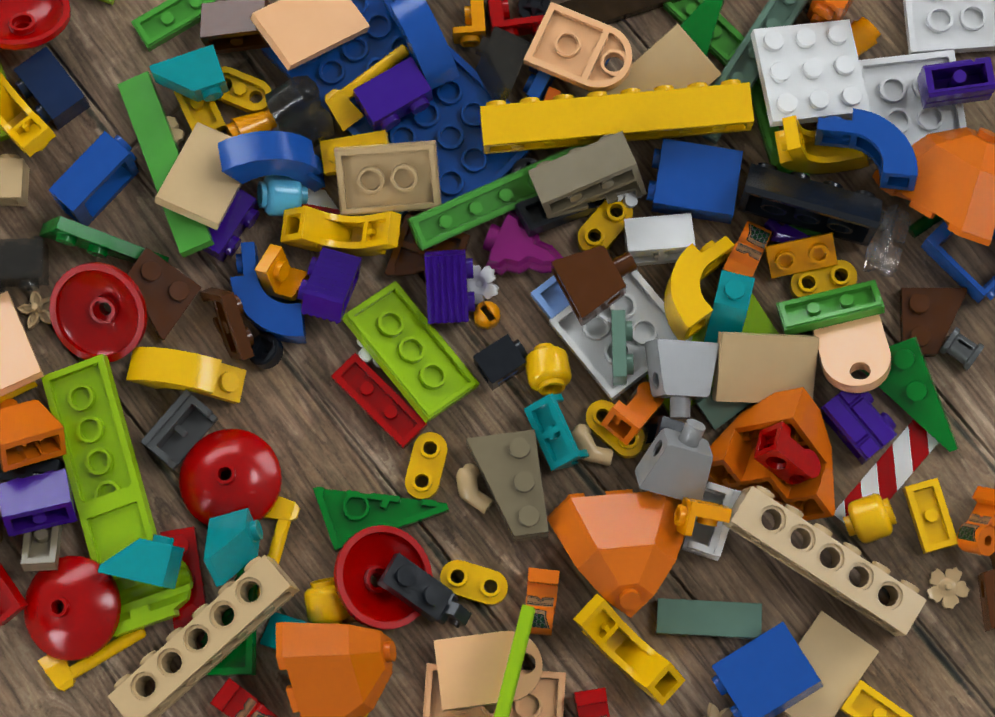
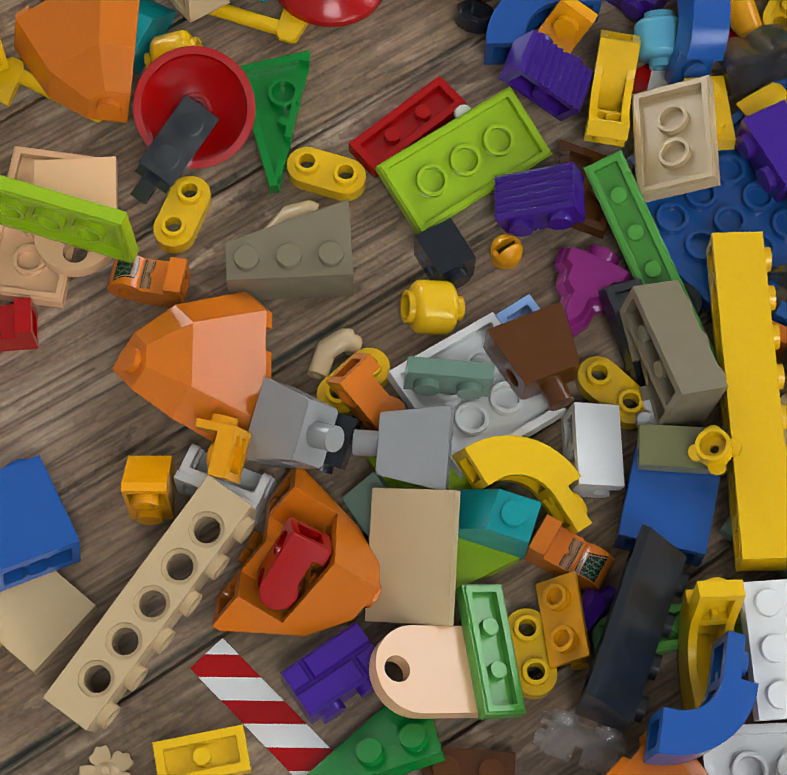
camera: 90 degrees right, 10 degrees down
white plant [467,264,499,304] -> none
teal hinge [524,393,589,471] -> none
yellow arch [573,594,686,706] -> none
sand green tile [656,598,762,639] -> none
yellow head [843,493,897,544] -> none
none -> light orange slope [121,456,176,525]
none -> olive tile [637,424,727,475]
none -> yellow plate [688,425,742,475]

